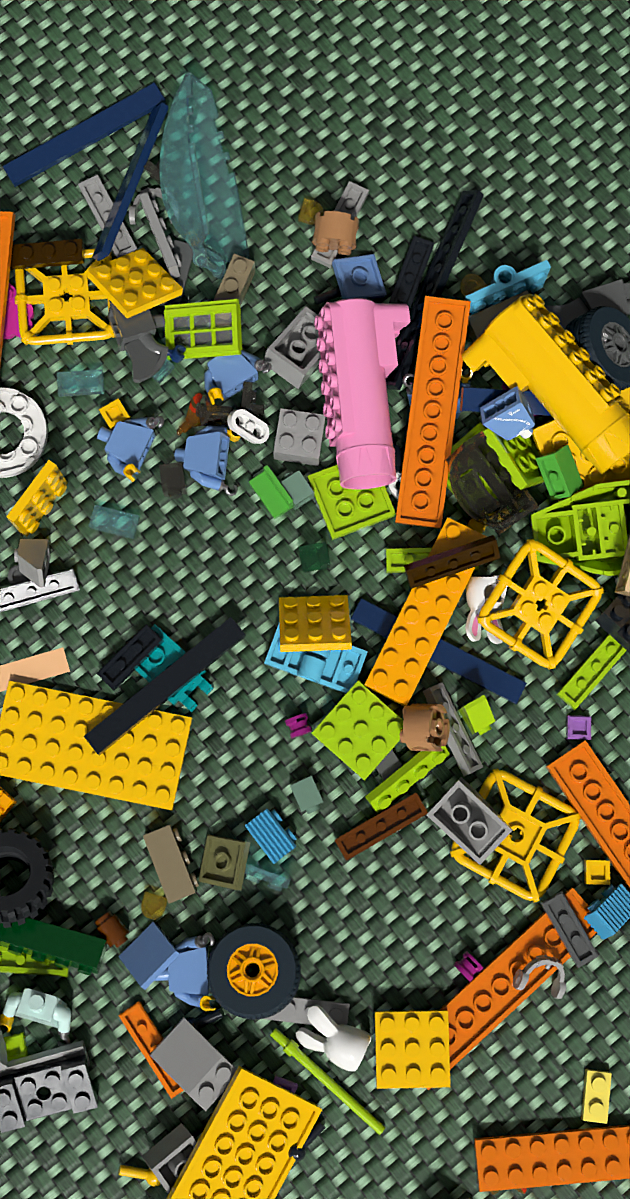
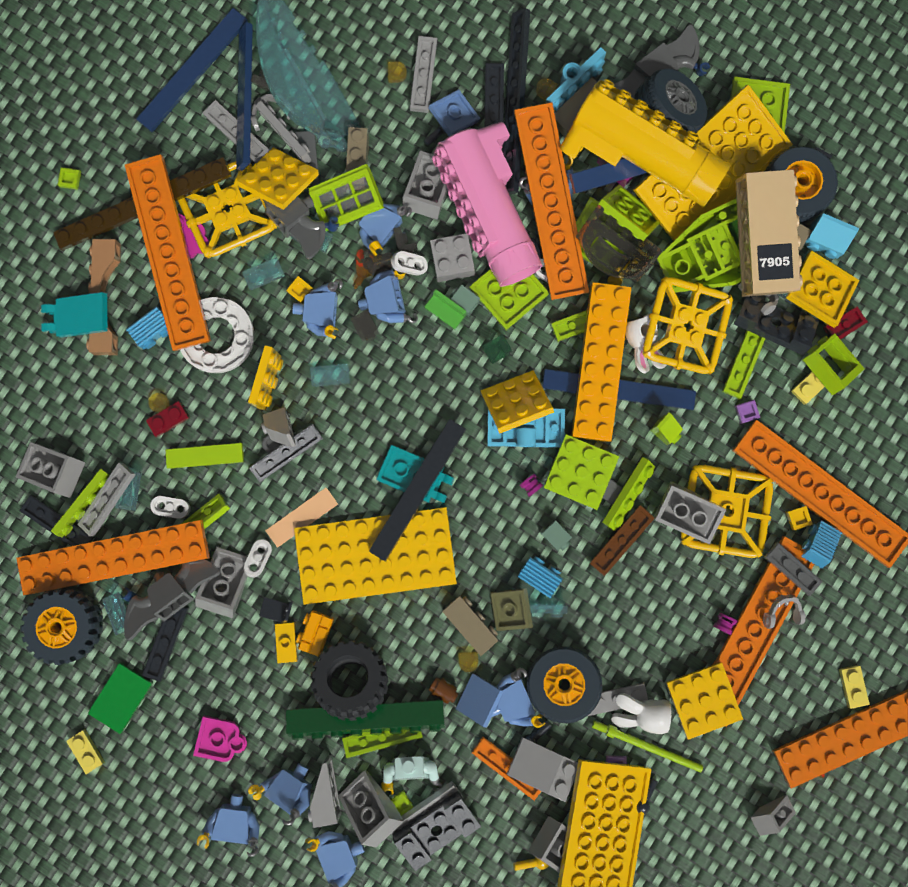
camera: 10 degrees left, 5 degrees up
black tile [96,624,164,691] -> none
medium nougat brick [312,211,359,255] -> none
medium nougat brick [400,704,450,752] -> none
dark brown plate [404,535,500,589] -> none
light grey plate [423,683,483,776] -> none
medium blue torso [480,386,535,440] -> none
bright green panel [535,445,584,501] -> none

